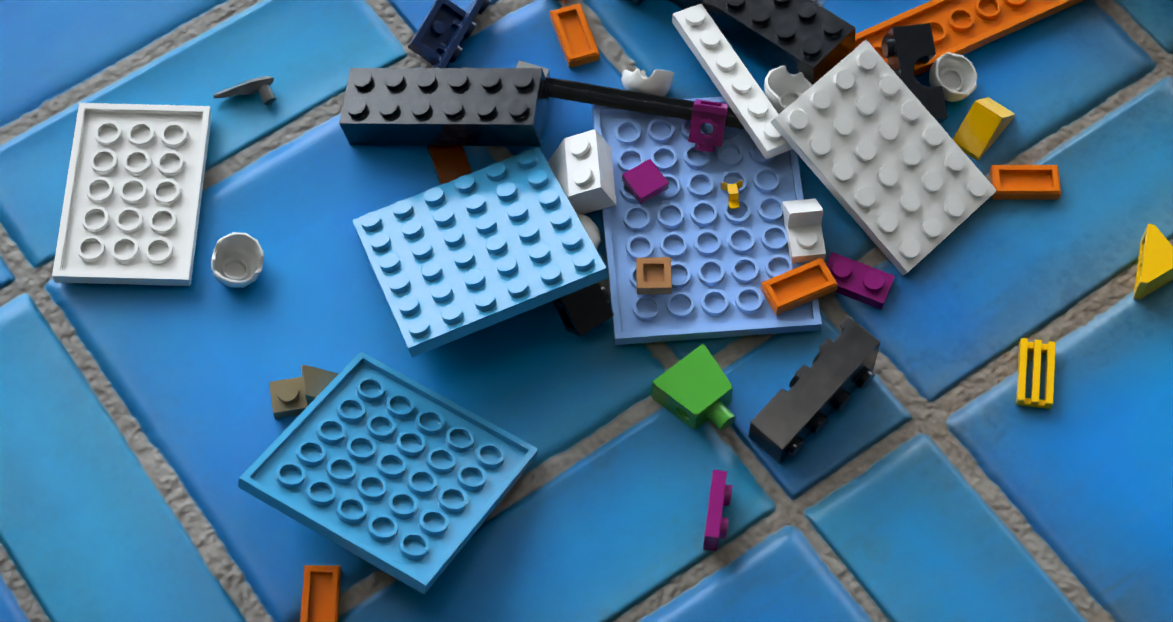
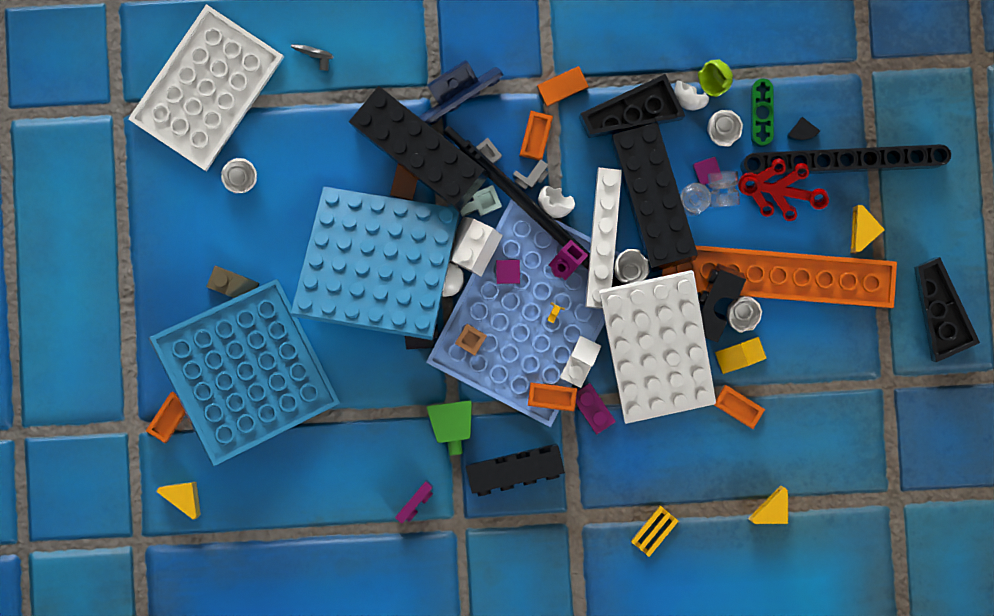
camera: 30 degrees right, 25 degrees up
none -> light aqua plate [460,185,502,217]
none -> light grey bracket [513,159,549,190]

